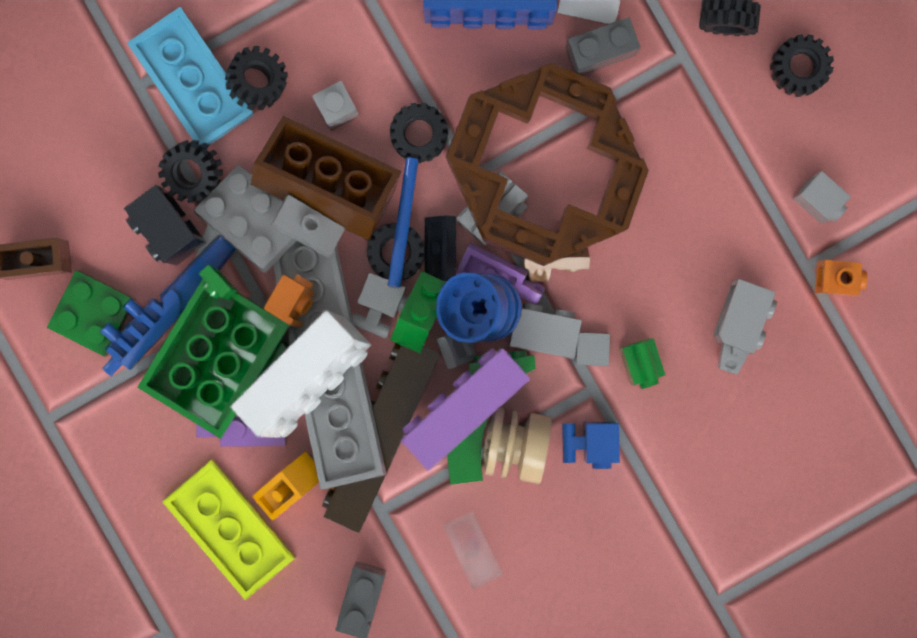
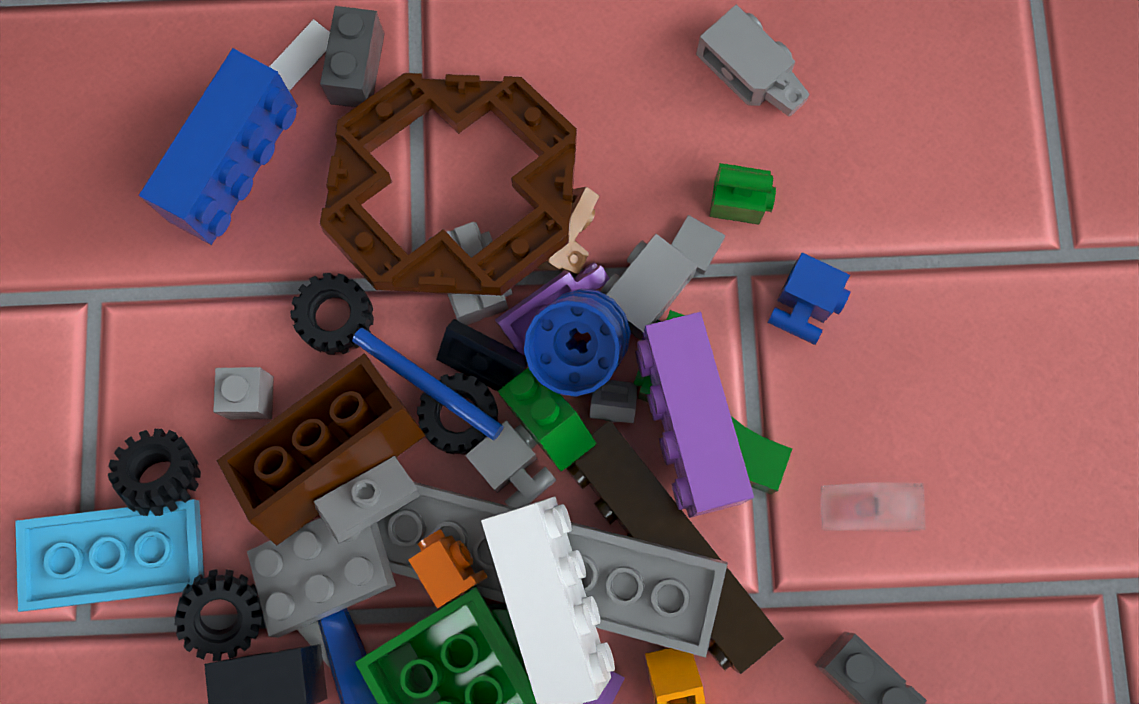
camera: 60 degrees left, 10 degrees down
green plate [199,264,238,300] -> none
tan wheel [483,407,552,484] -> none

